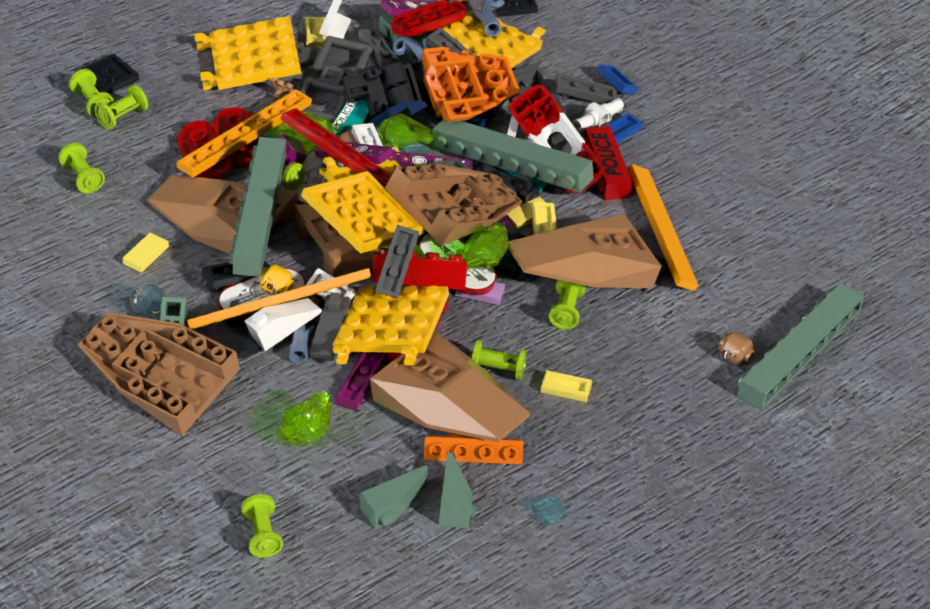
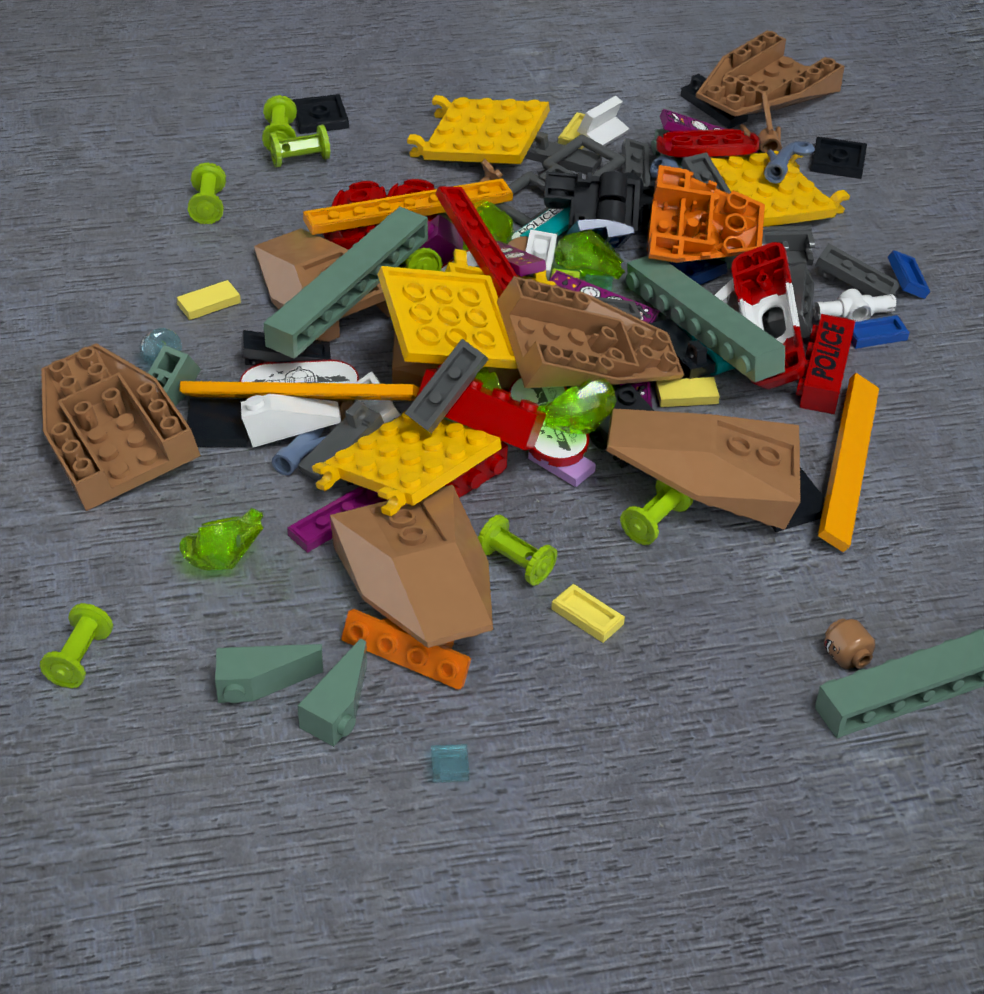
camera: 30 degrees right, 0 degrees up
yellow head [258,264,294,296] -> none
light yellow tile [531,202,557,235] -> none

